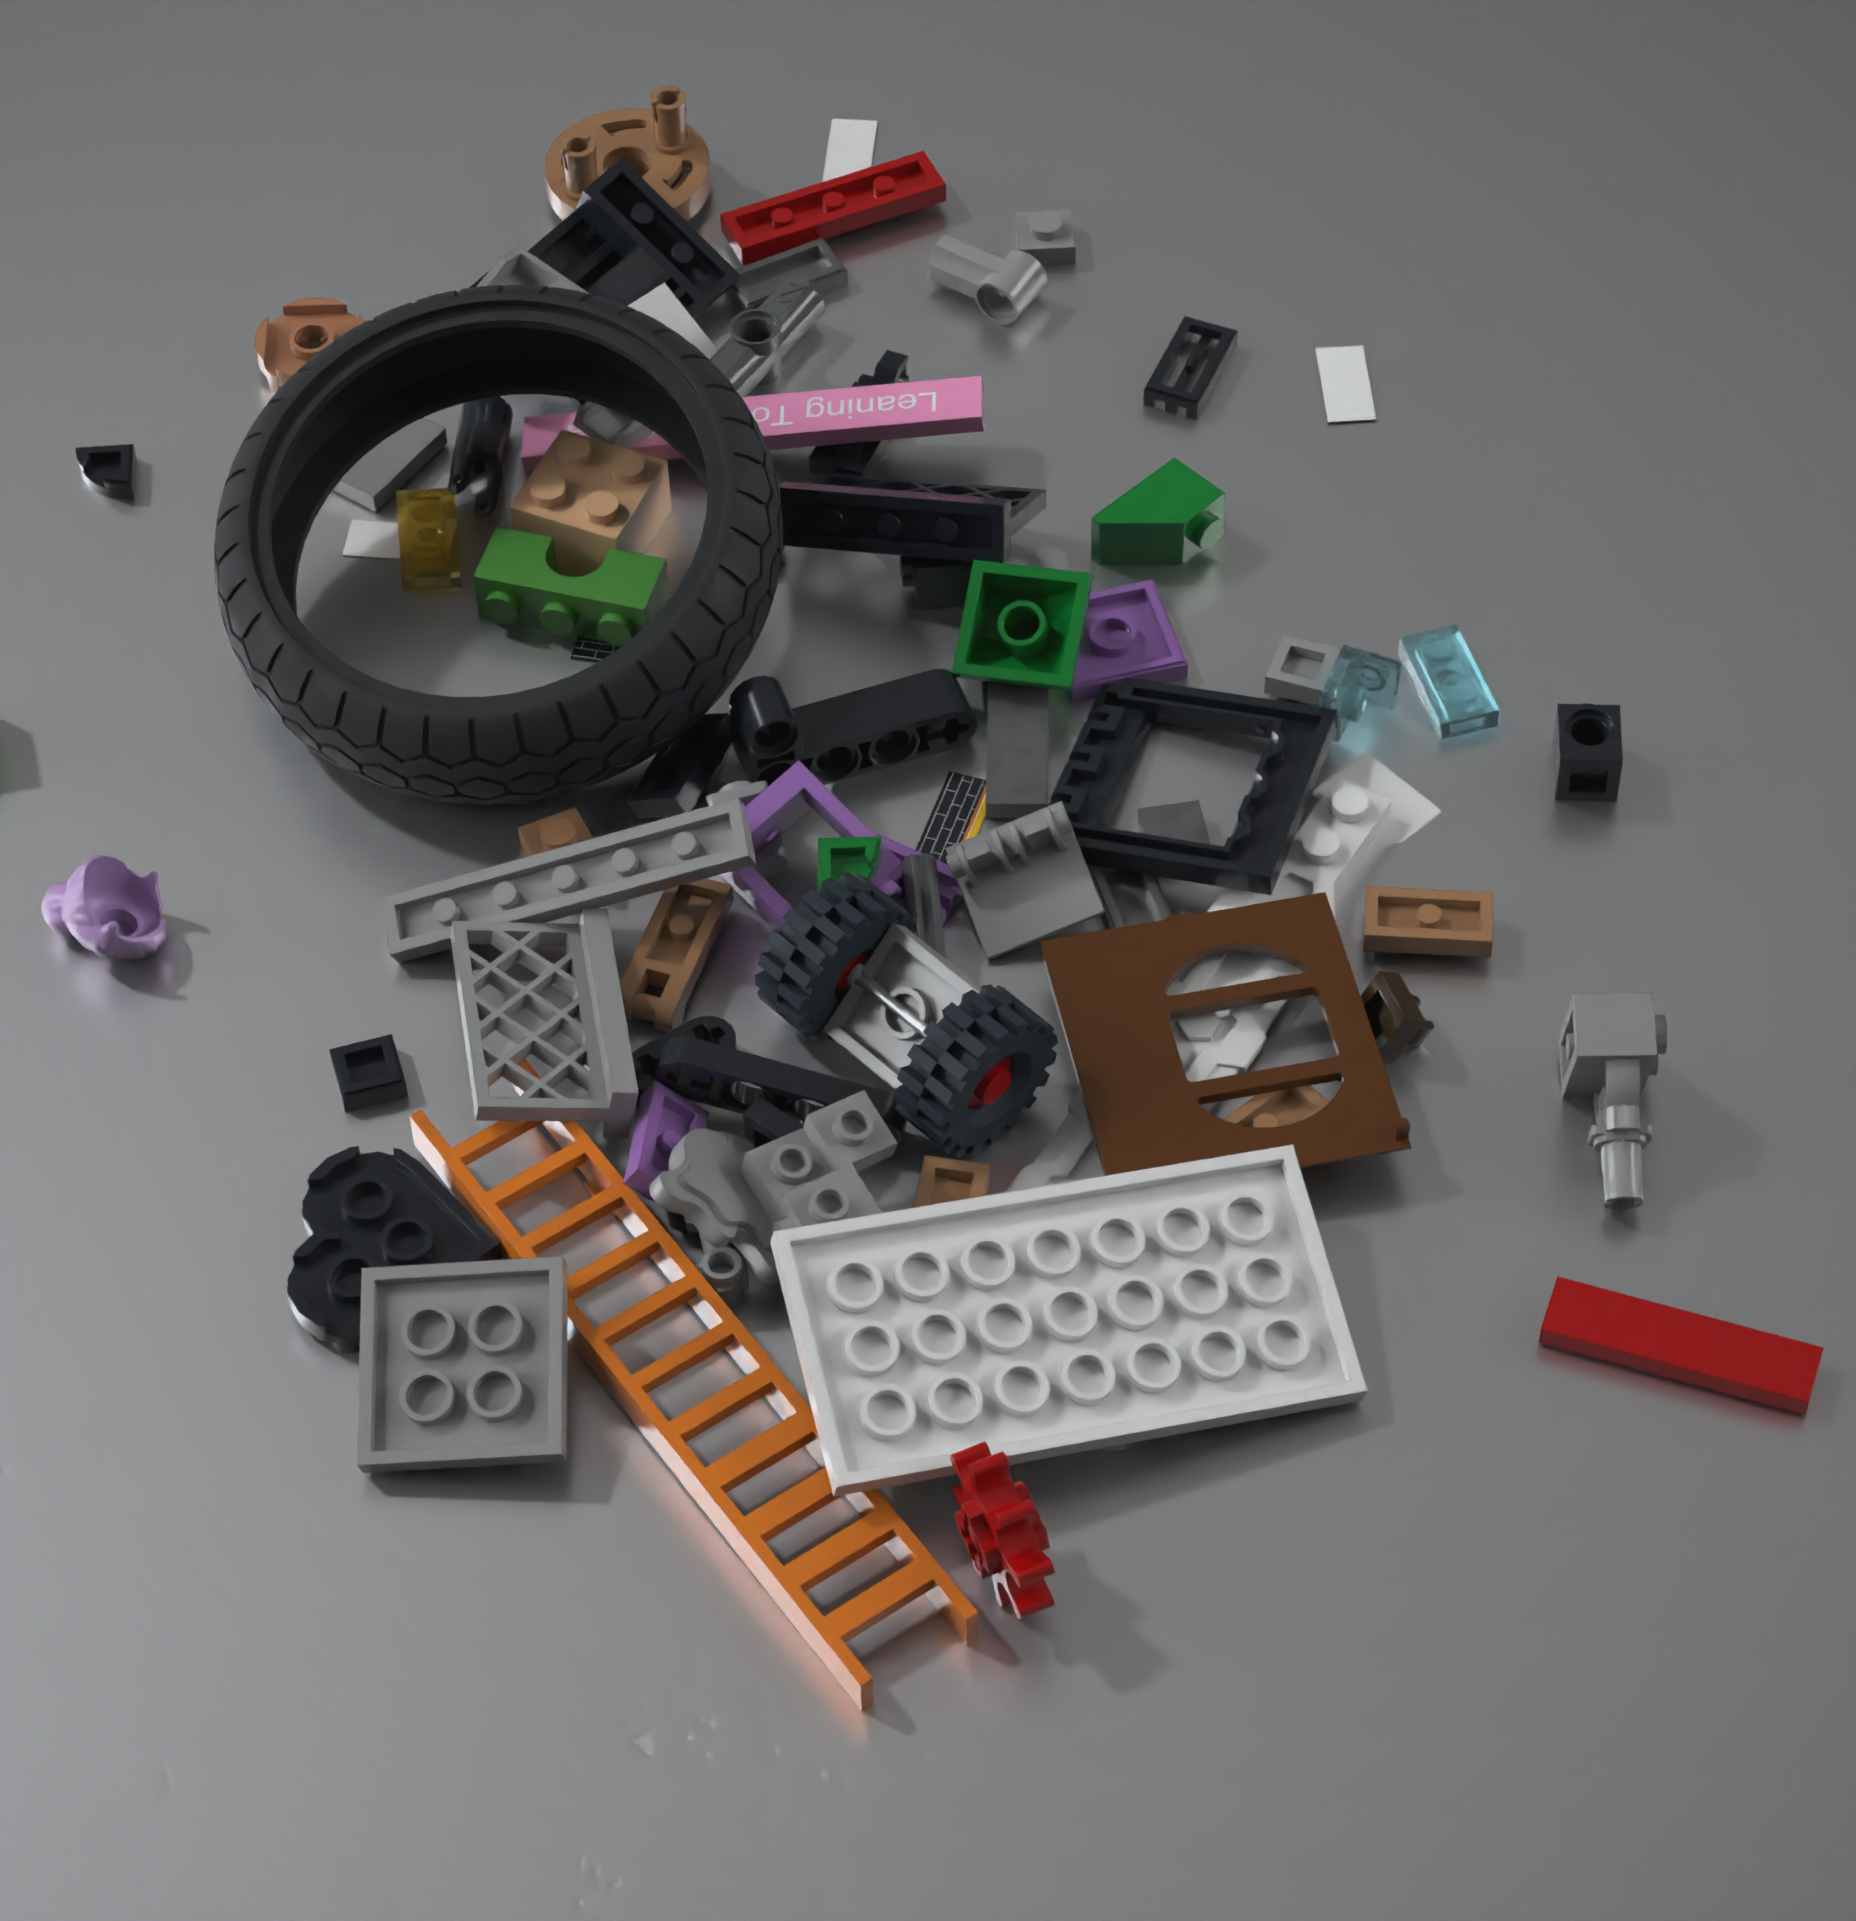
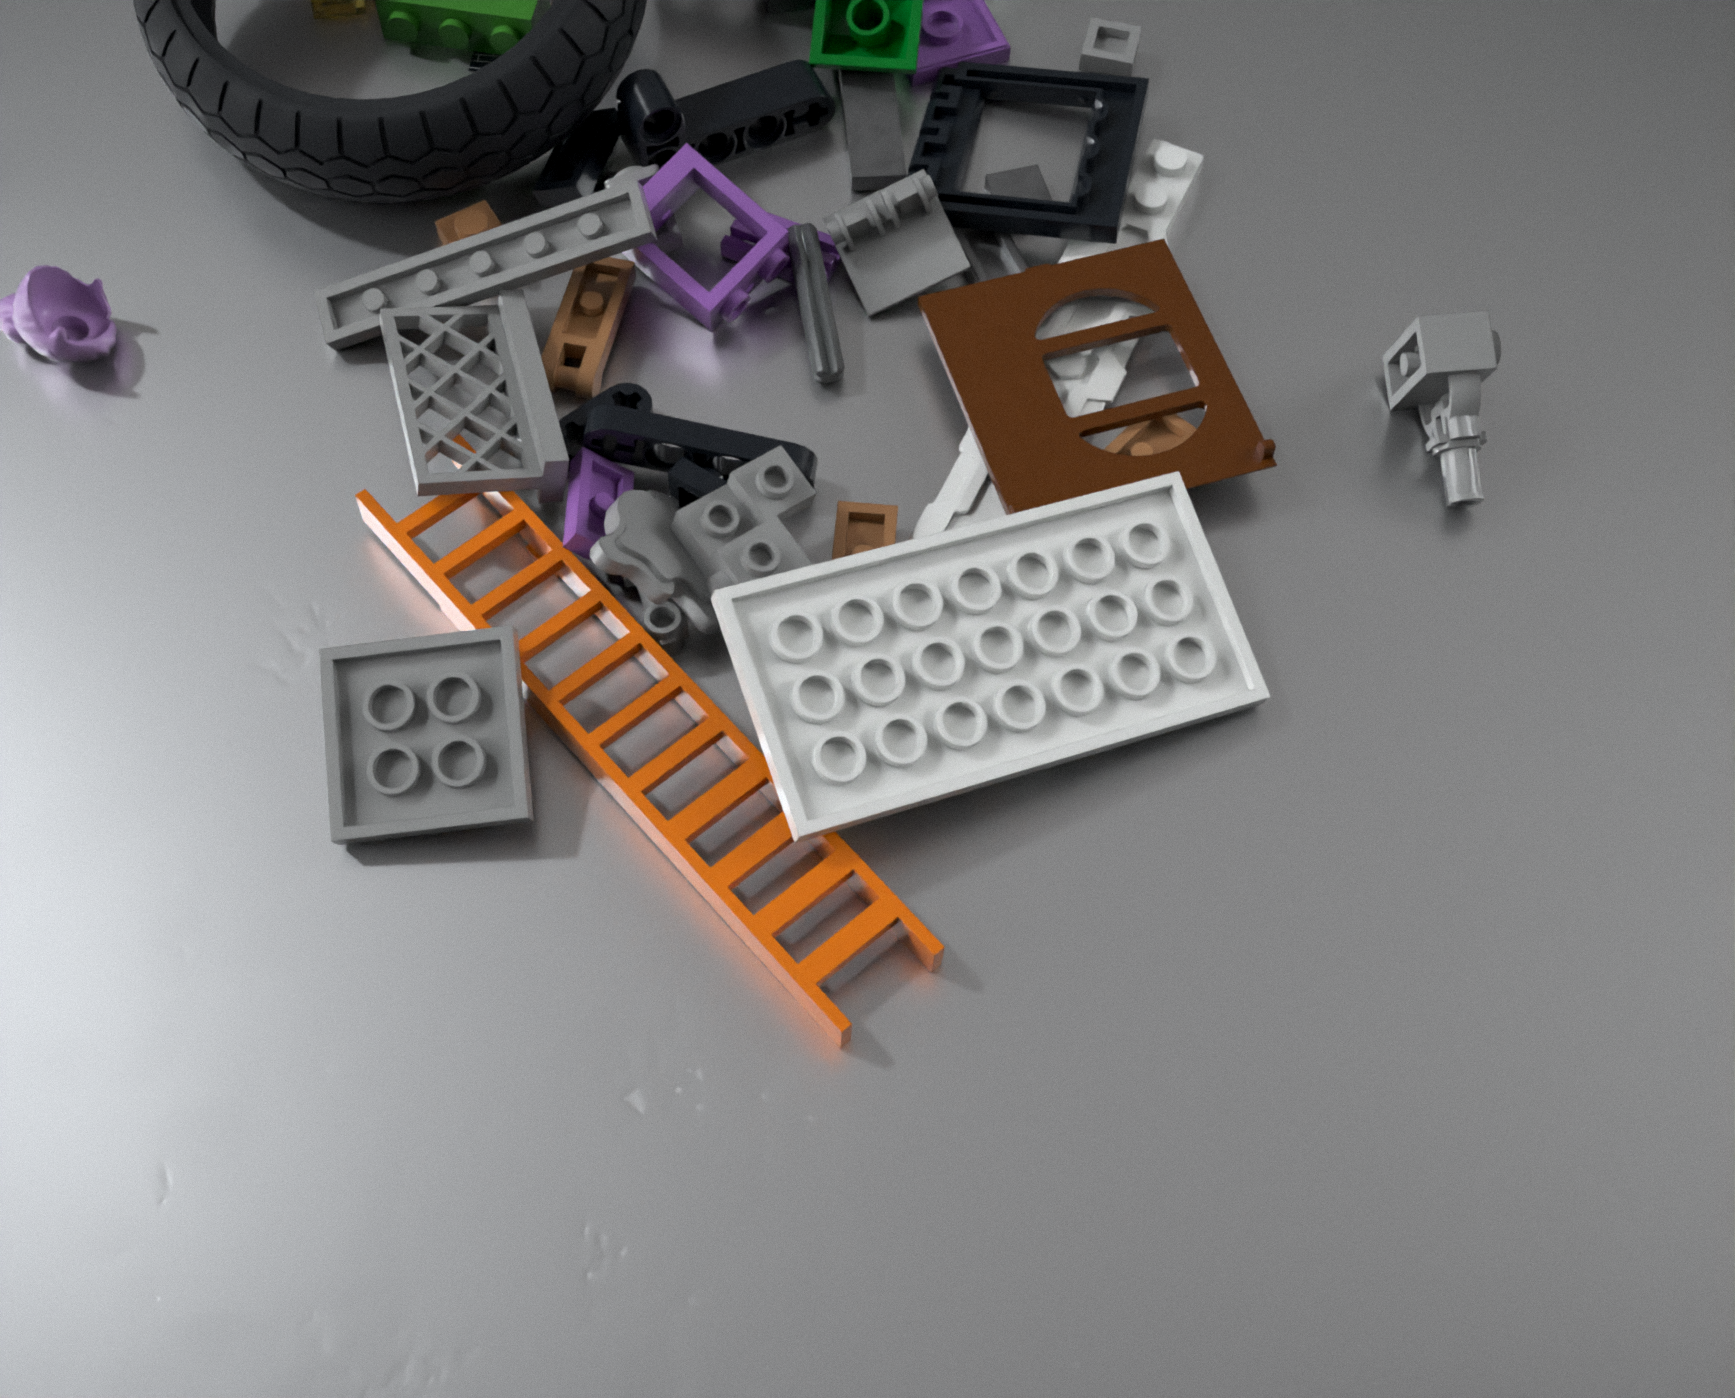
camera: 10 degrees left, 10 degrees up
black plate [287,1146,503,1354] -> none
black tile [329,1034,408,1112] -> none
black plate [755,872,1058,1157] -> none
green tile [818,836,883,892] -> none
black sticker [916,771,986,863] -> none
red gear [950,1441,1055,1619] -> none
white sticker [1312,751,1441,847] -> none
clear light blue bracket [1319,645,1401,743] -> none
dark brown tile [1361,971,1434,1064] -> none
medium nougat plate [1363,886,1493,958] -> none
clear light blue plate [1398,624,1499,740] -> none
red tile [1538,1276,1824,1415] -> none
black brick [1552,703,1623,802] -> none

